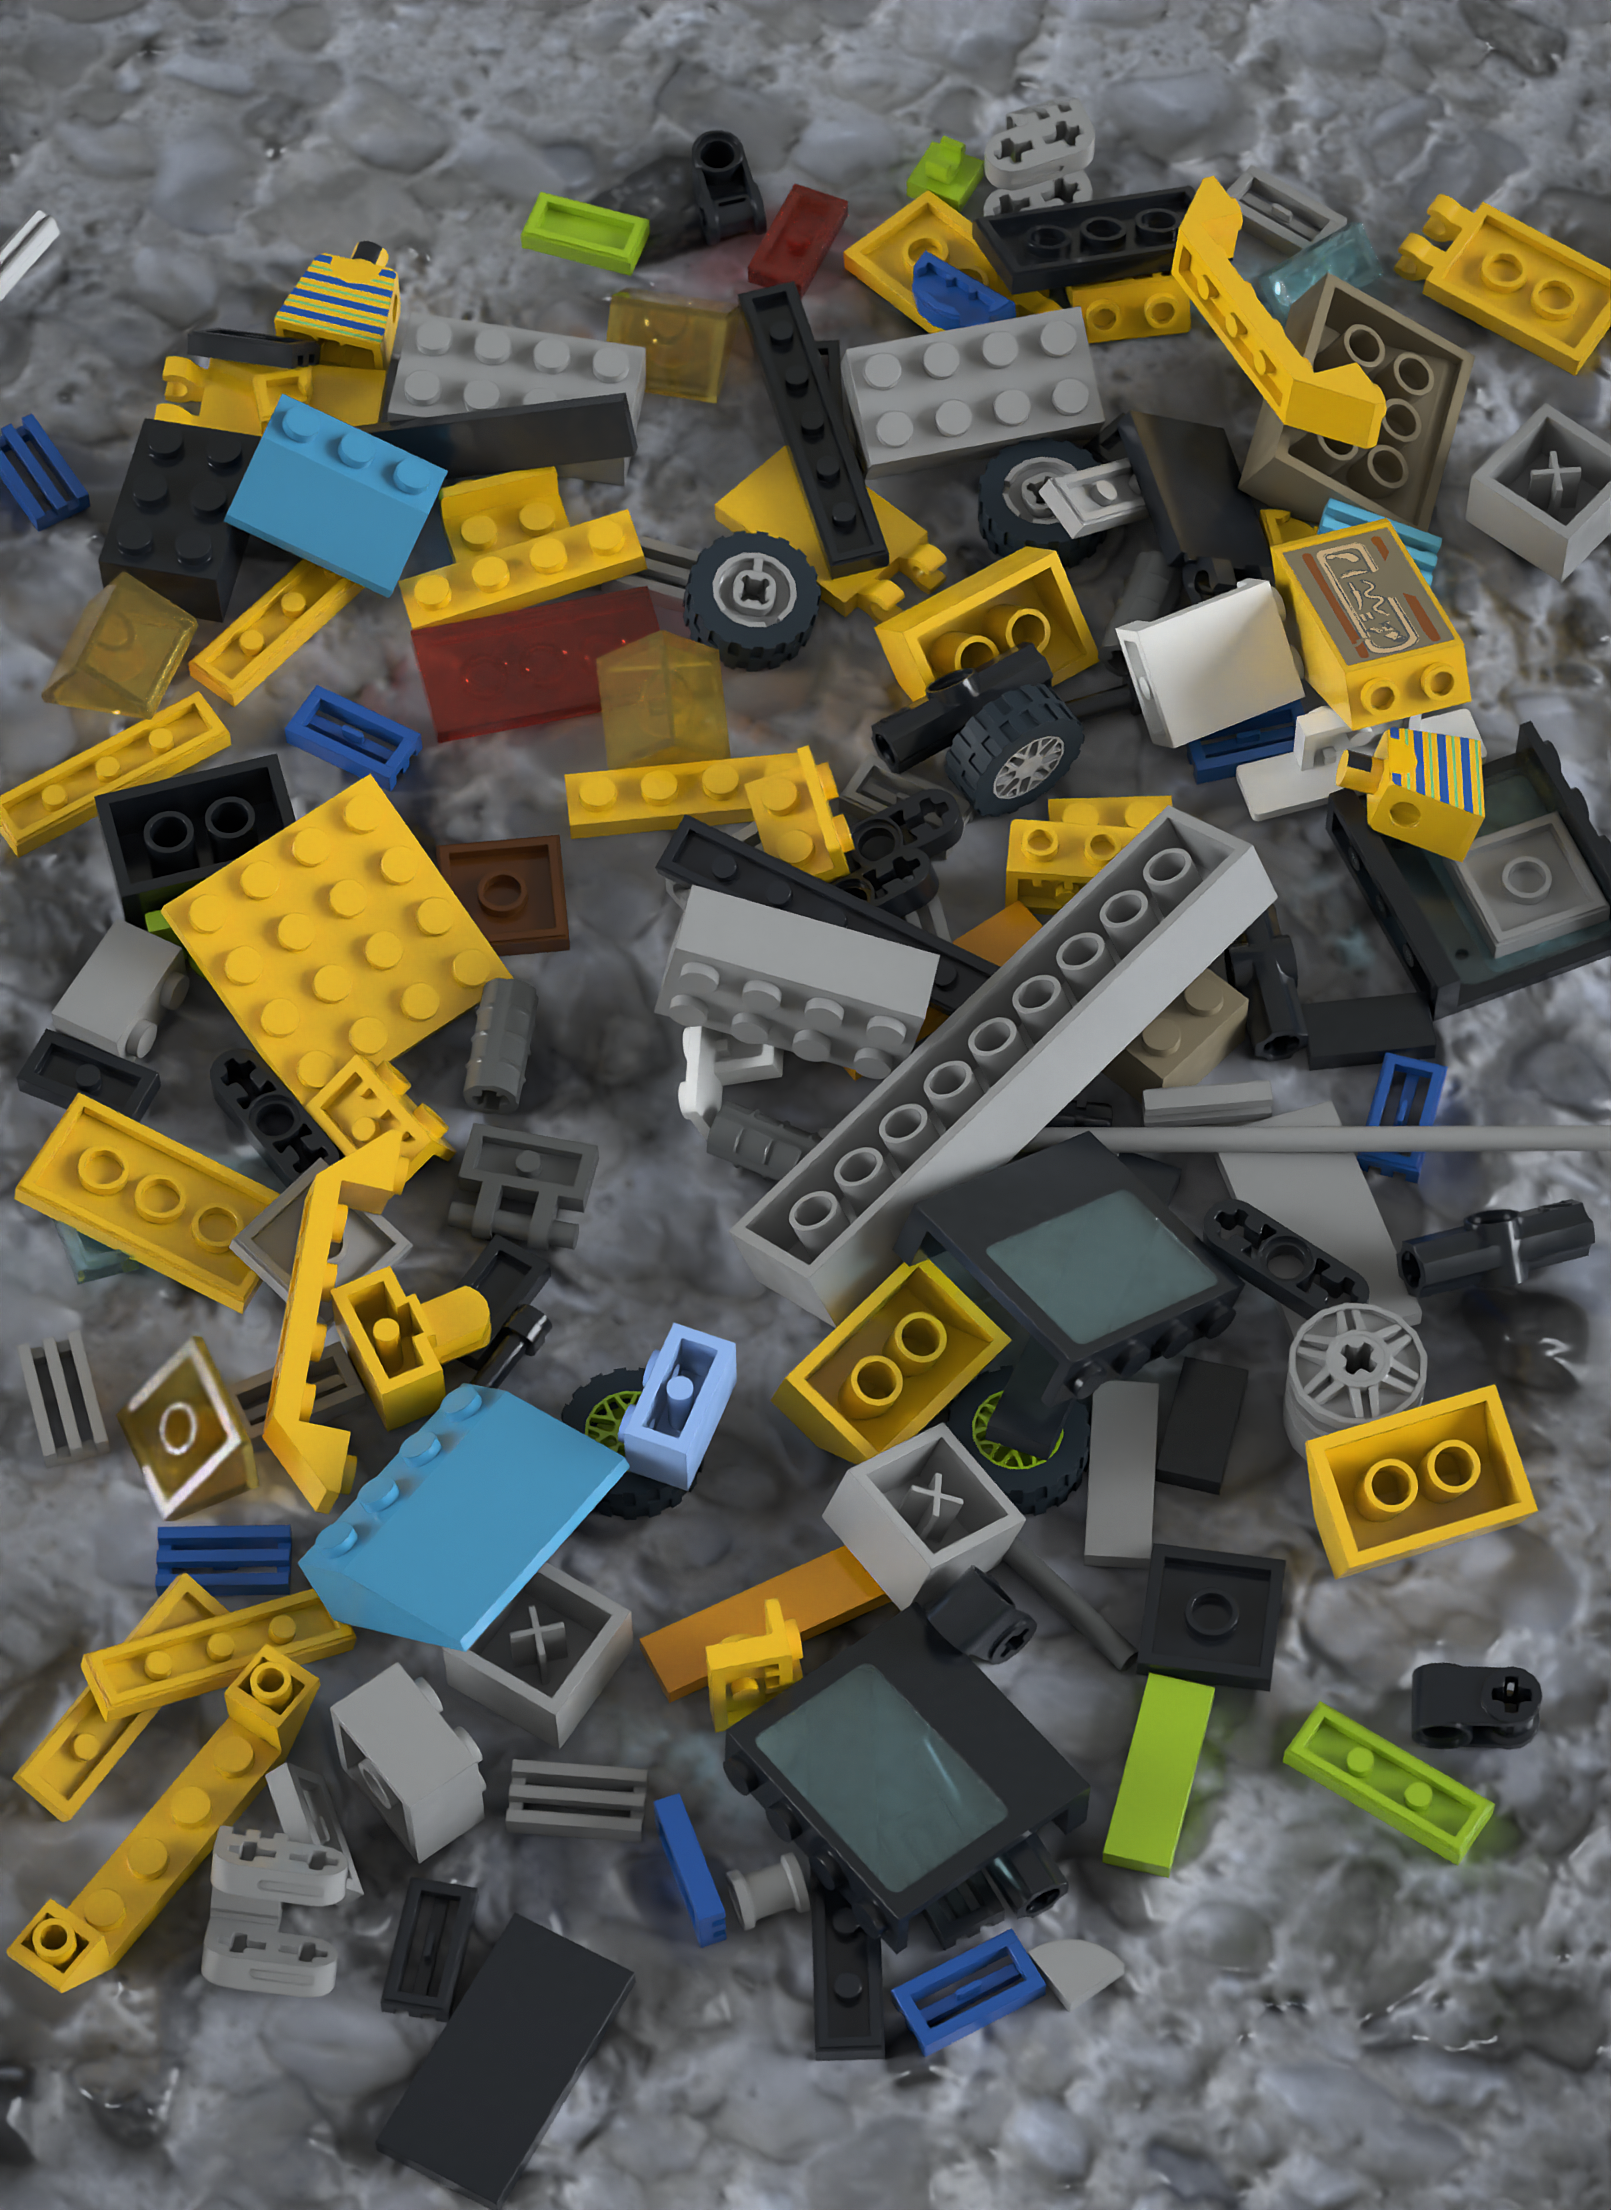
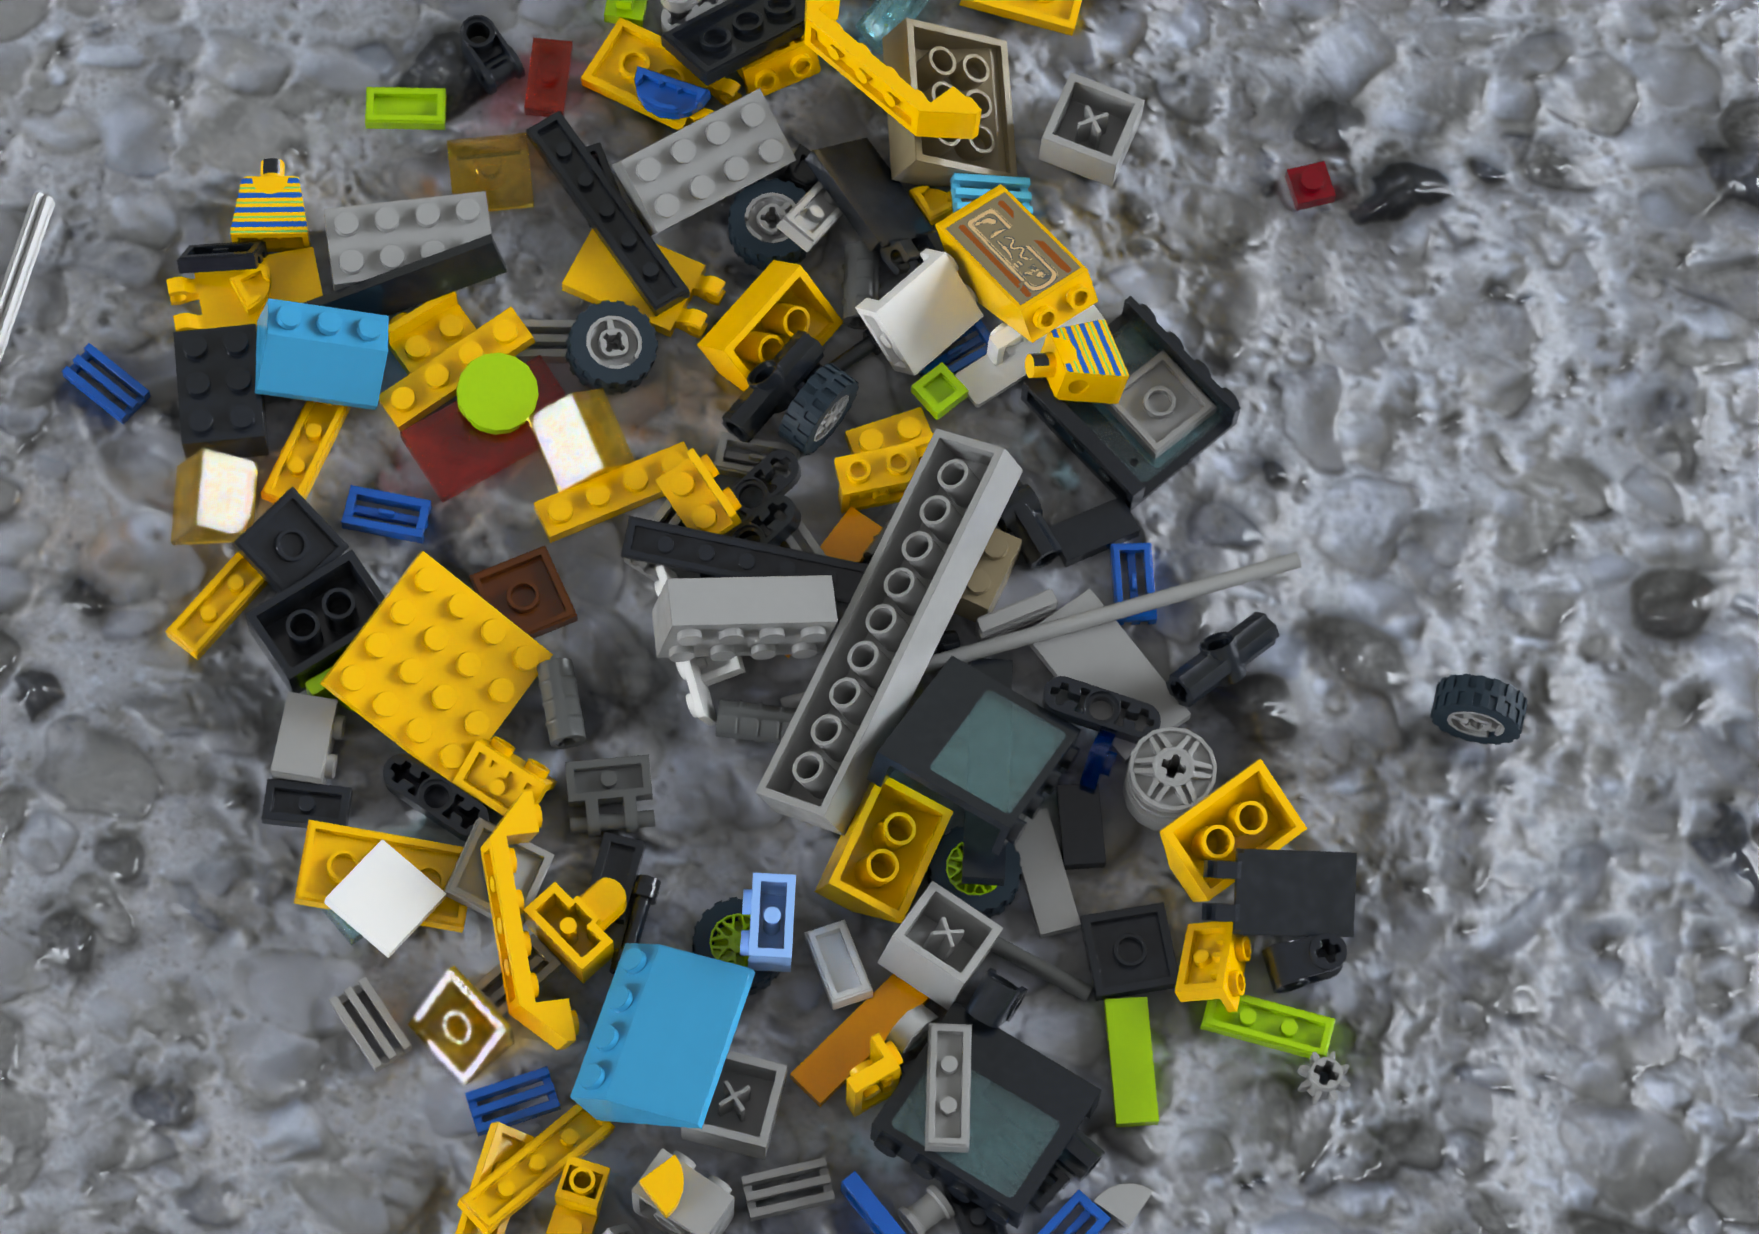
camera: 25 degrees left, 10 degrees up
none -> black tile [232,487,349,593]
none -> white tile [324,839,447,958]
none -> lime tile [456,353,539,435]
none -> yellow tile [639,1154,684,1219]
none -> white tile [805,919,873,1010]
none -> light grey beam [886,1004,940,1054]
none -> lime tile [911,362,969,420]
none -> light grey tile [925,1023,972,1153]
none -> clear blue plate [1080,729,1118,789]
none -> yellow bracket [1175,921,1252,1012]
none -> black tile [1202,848,1357,937]
none -> light grey gear [1297,1051,1351,1105]

